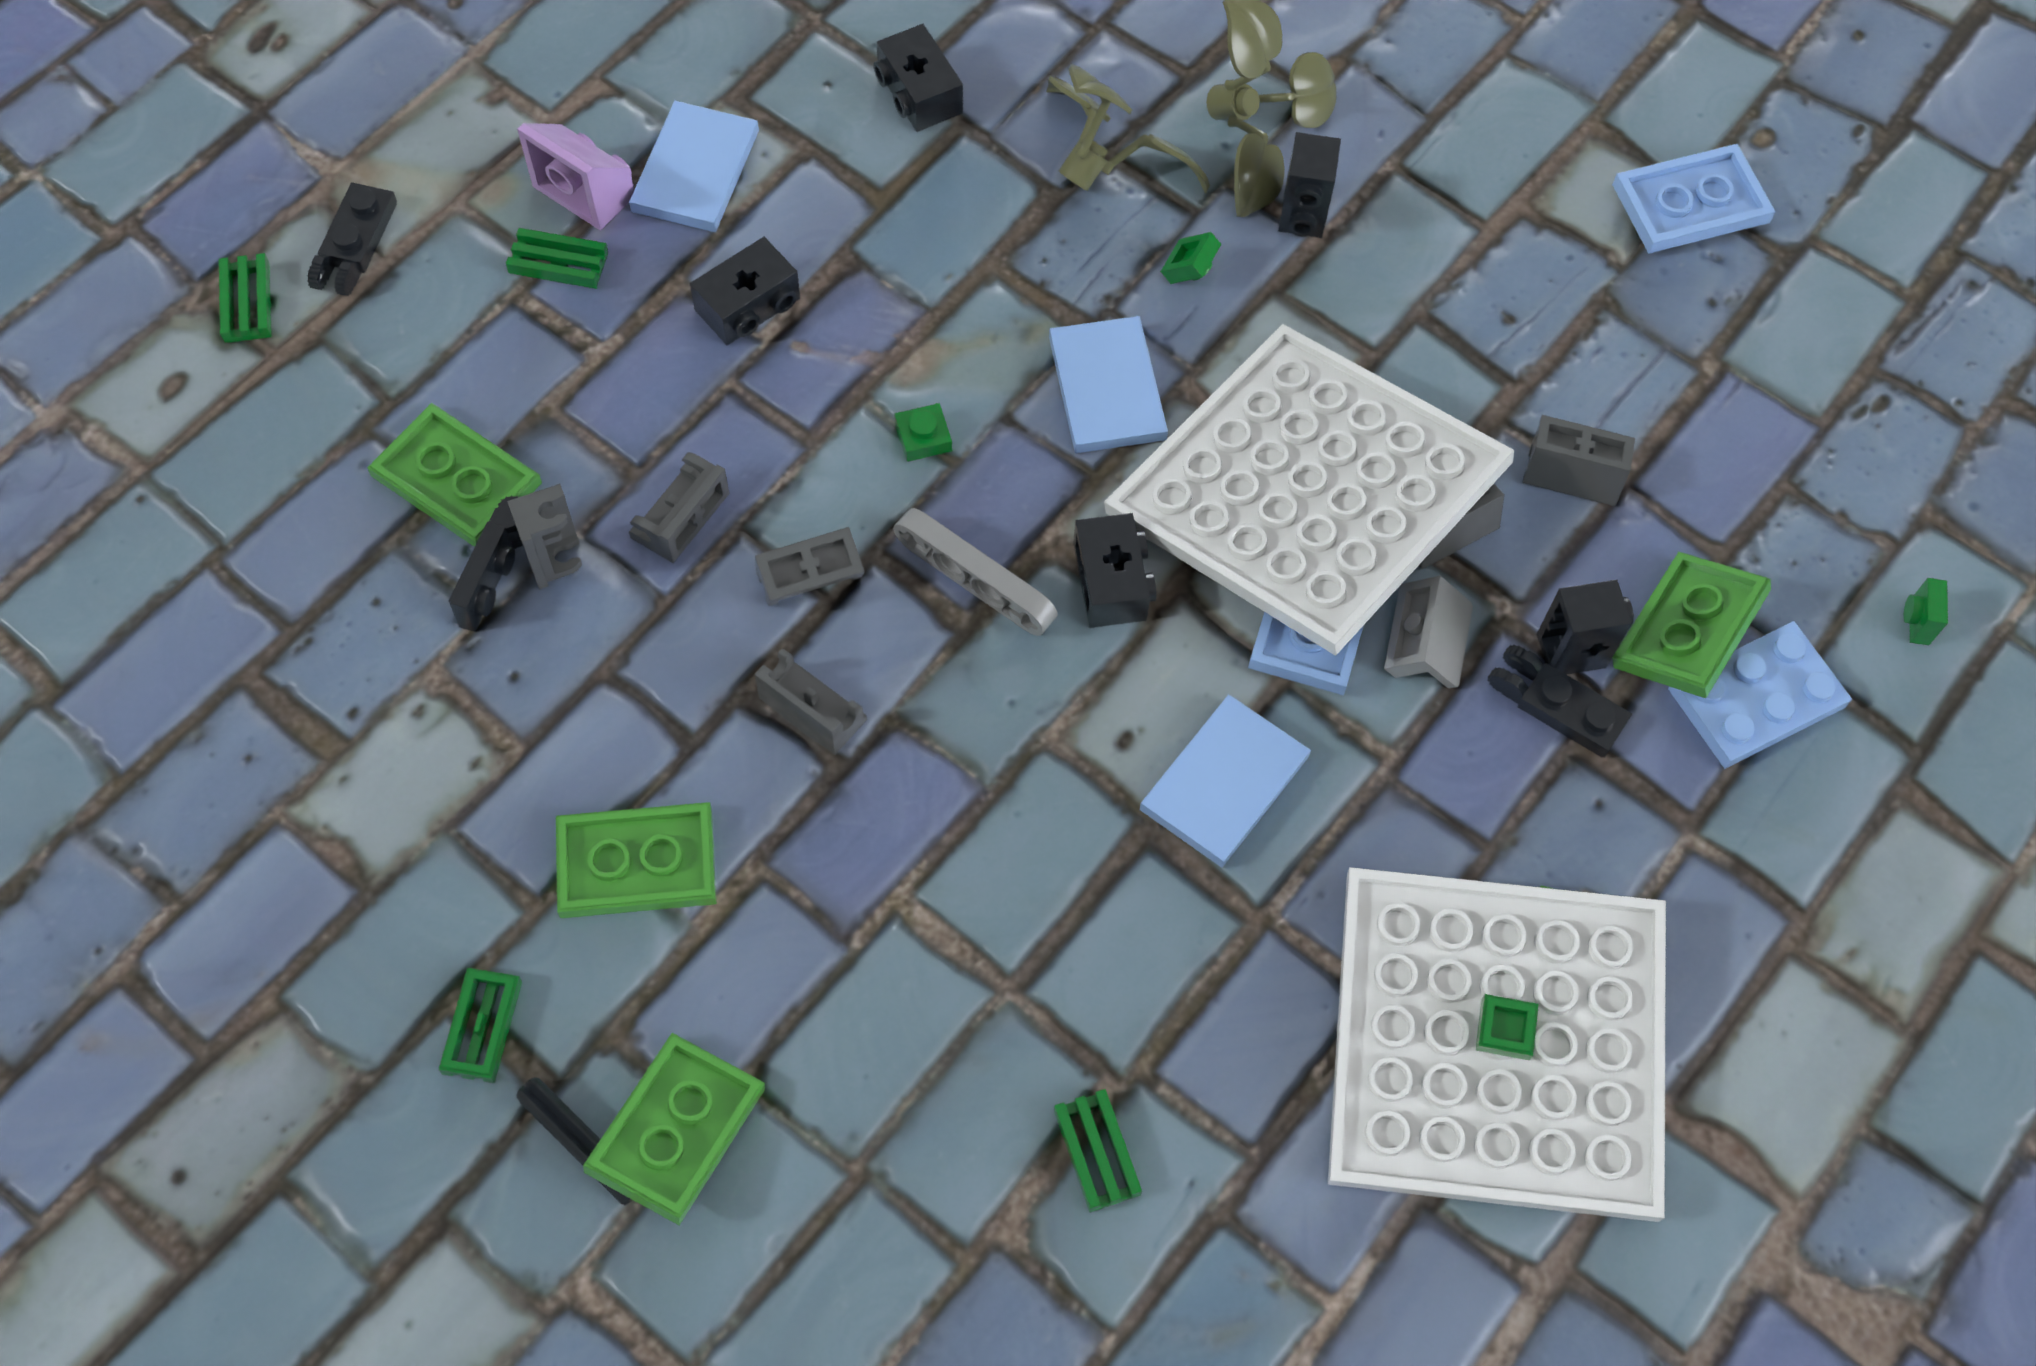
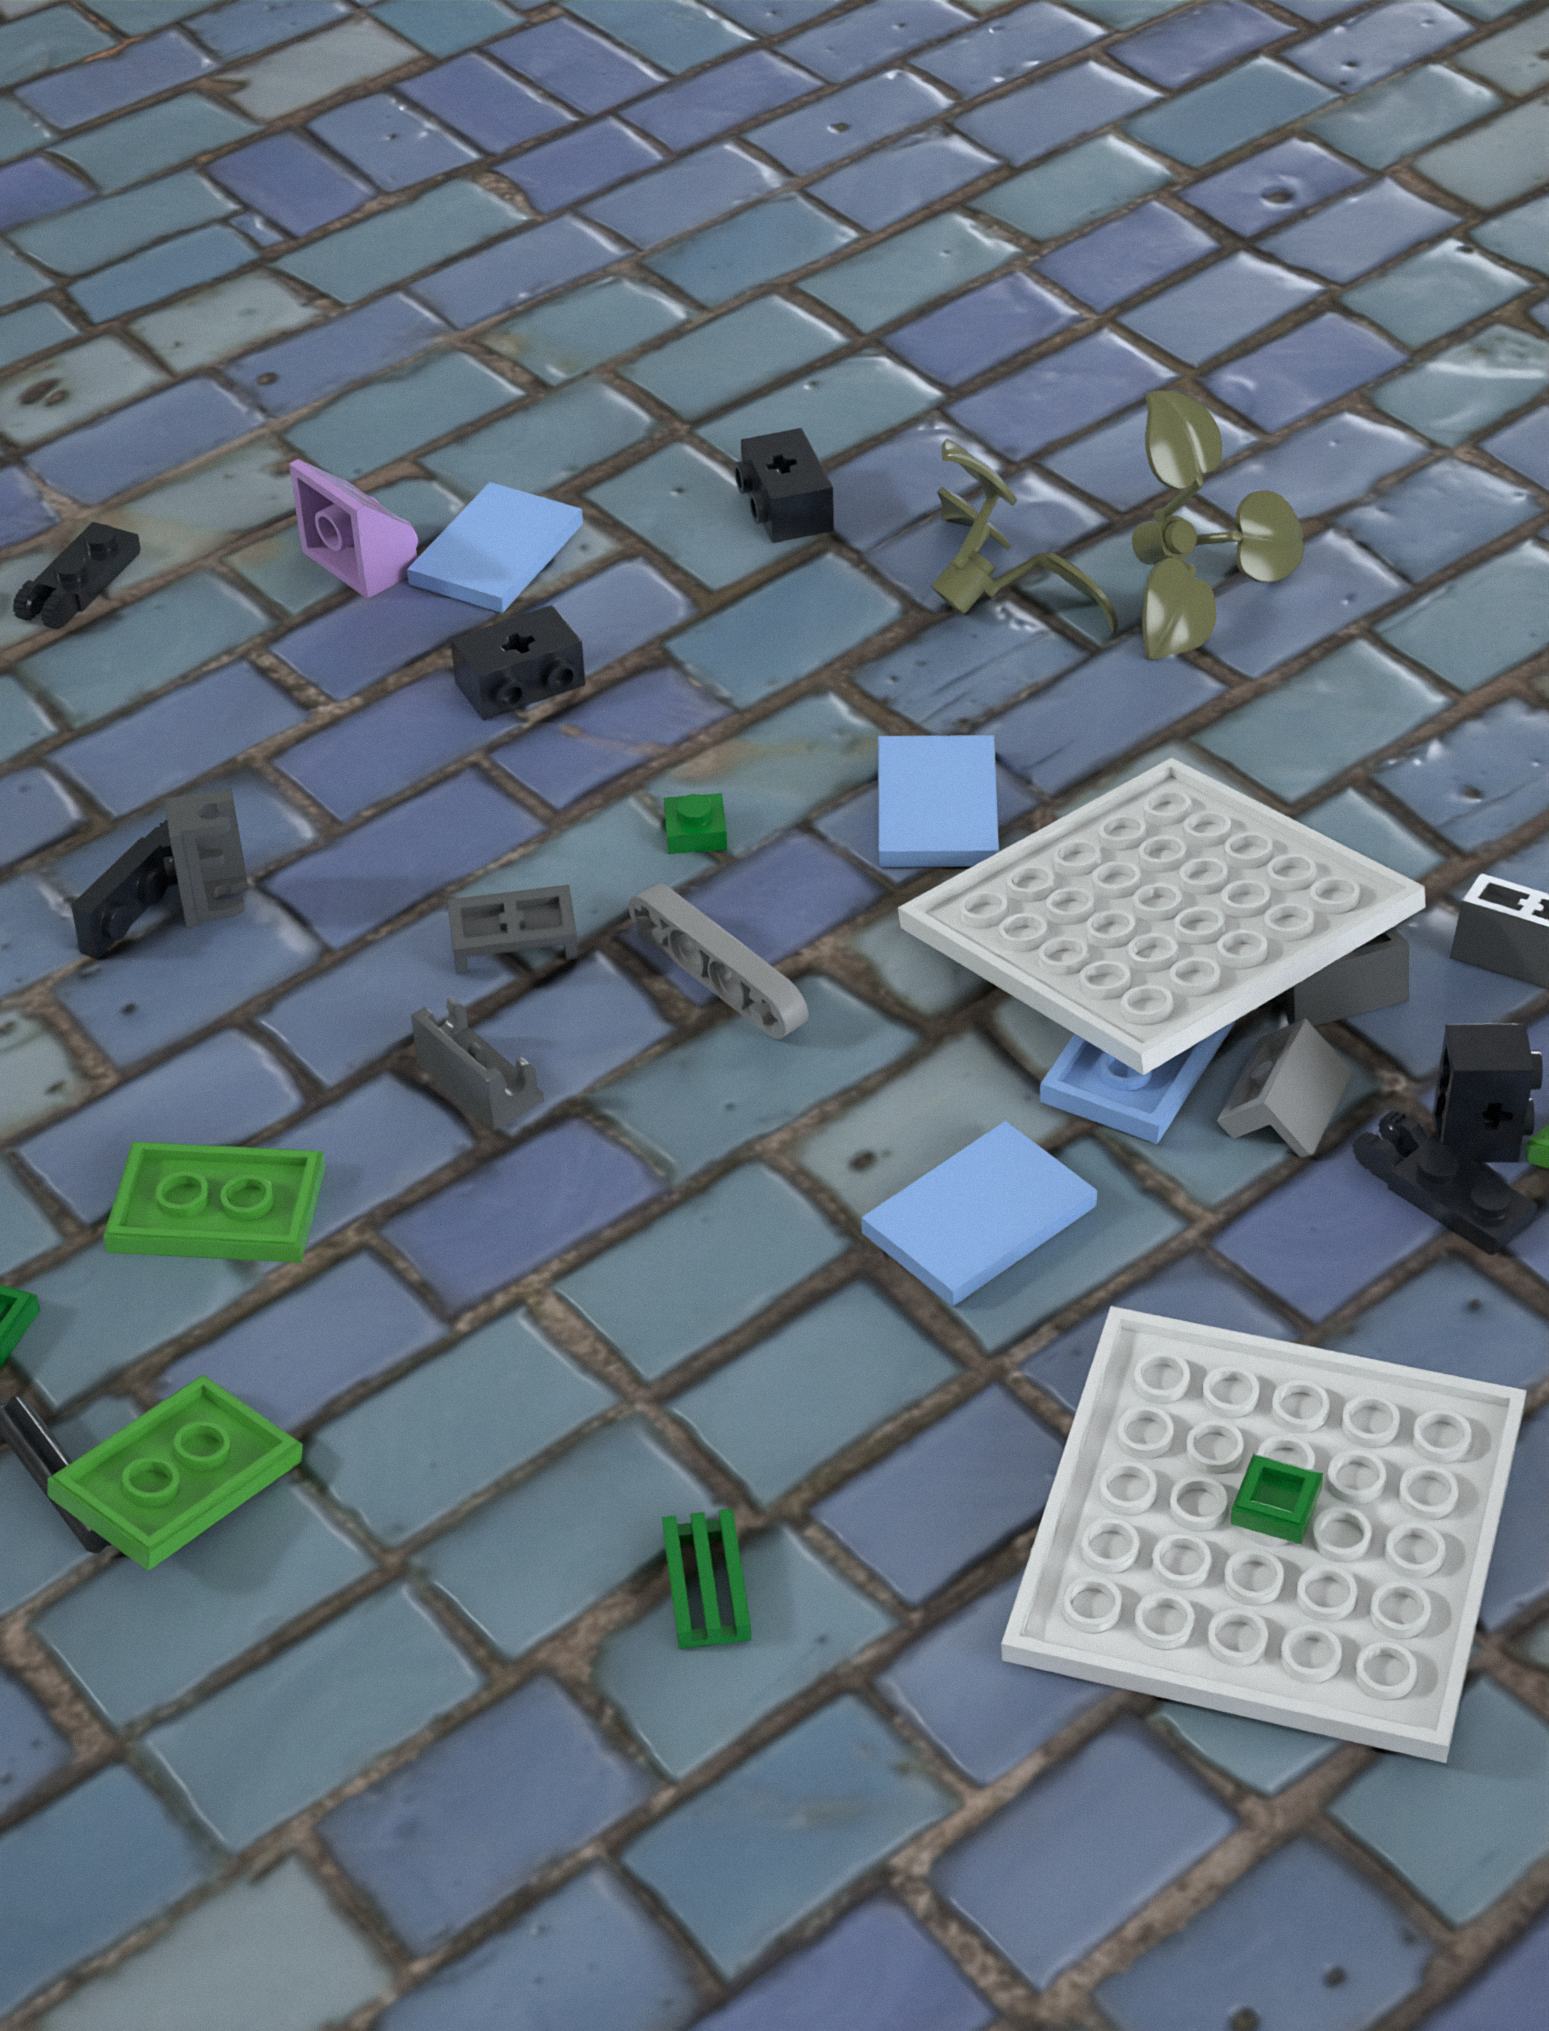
camera: 15 degrees right, 20 degrees down
bright green tile [367,403,542,547] -> none
green tile [506,228,609,289] -> none
dark grey hinge [629,452,730,563] -> none
black brick [1073,513,1157,628] -> none
green plate [1160,232,1222,284] -> none
black brick [1278,132,1341,238] -> none

